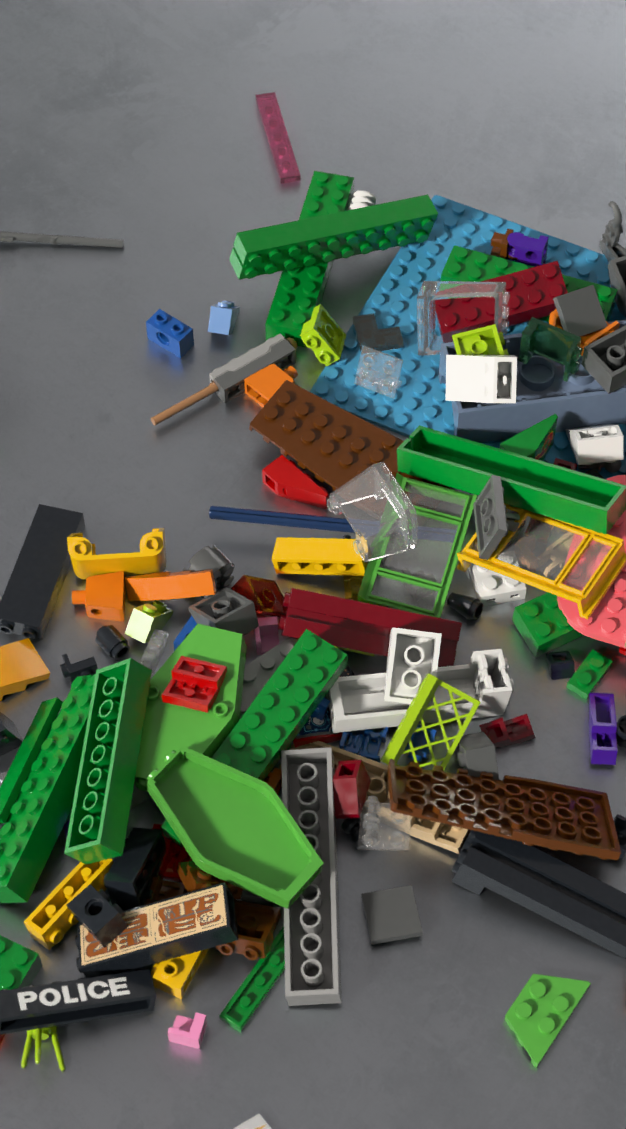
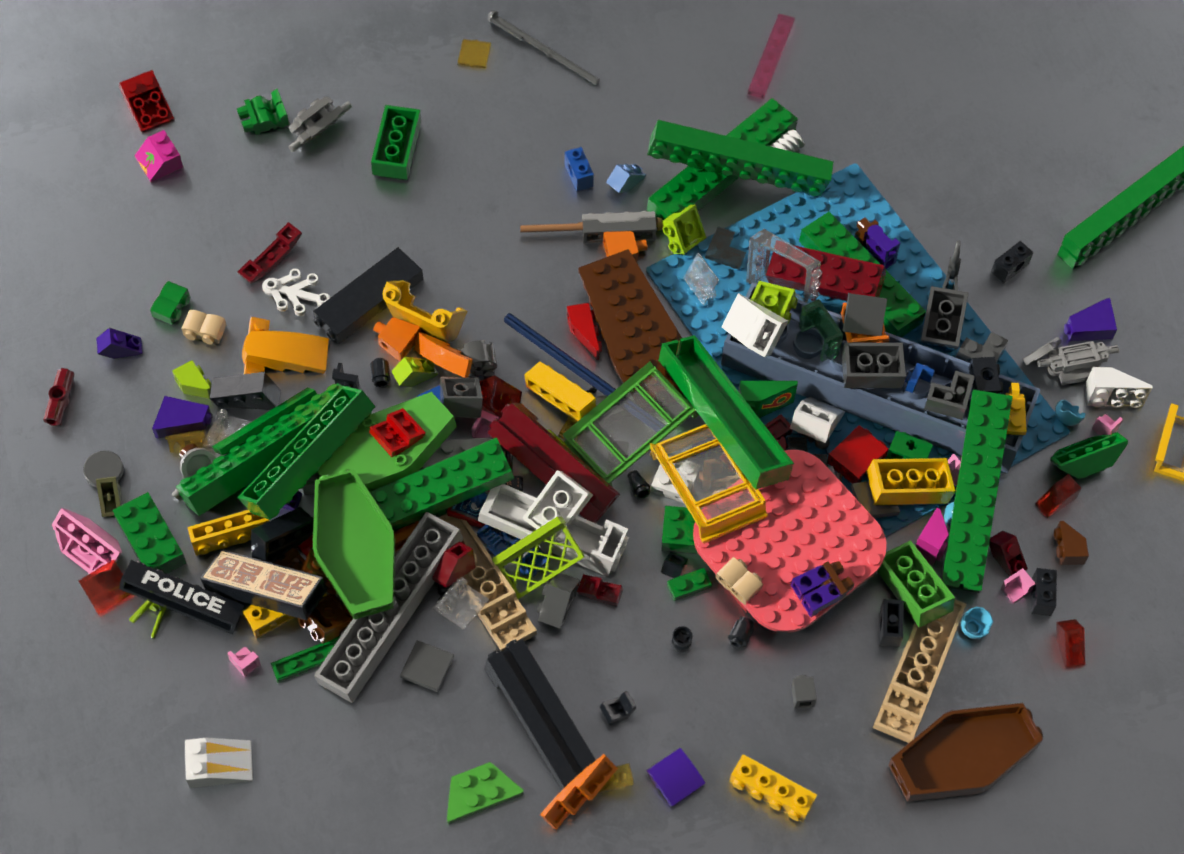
camera: 30 degrees right, 5 degrees up
black brick [66,884,129,948] -> none
clear beam [139,629,169,680] -> none
clear windscreen [327,462,418,562] -> none
reddish brown wing [387,759,621,861] -> none
dark grey plate [473,475,520,560] -> none
dark purple slope [589,693,618,765] -> none

